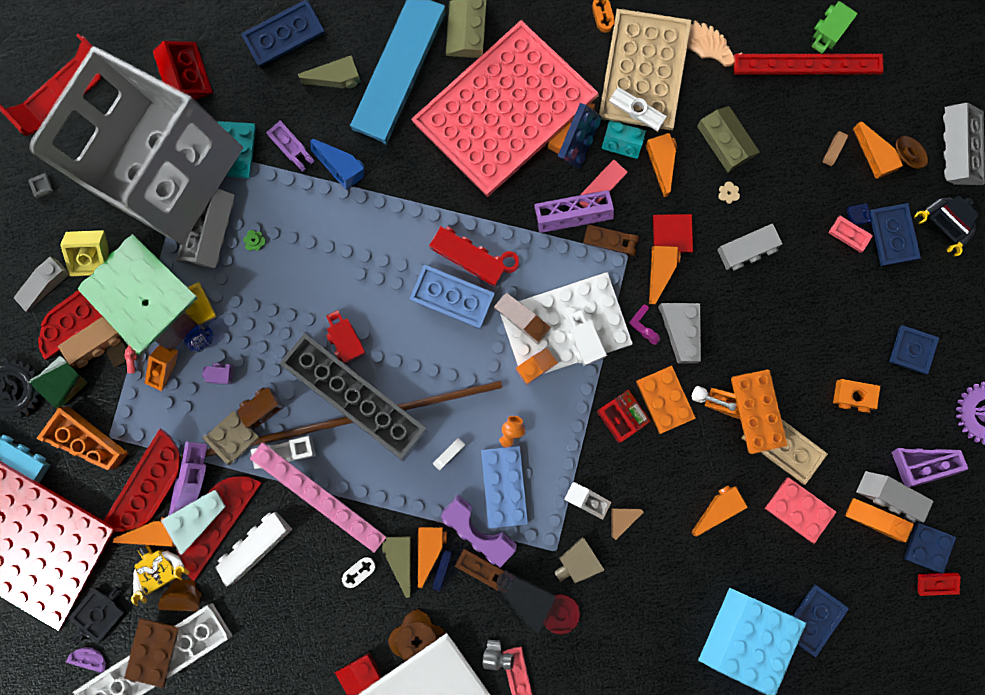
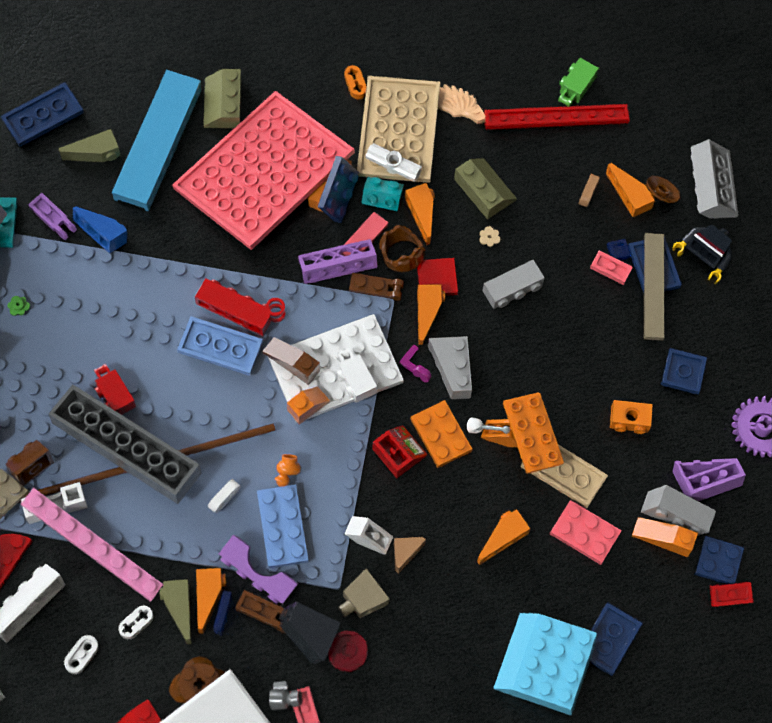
camera: 10 degrees left, 15 degrees down
none -> white plate [64,635,98,674]
none -> reddish brown piece [379,225,425,272]
none -> dark tan tile [644,233,664,340]

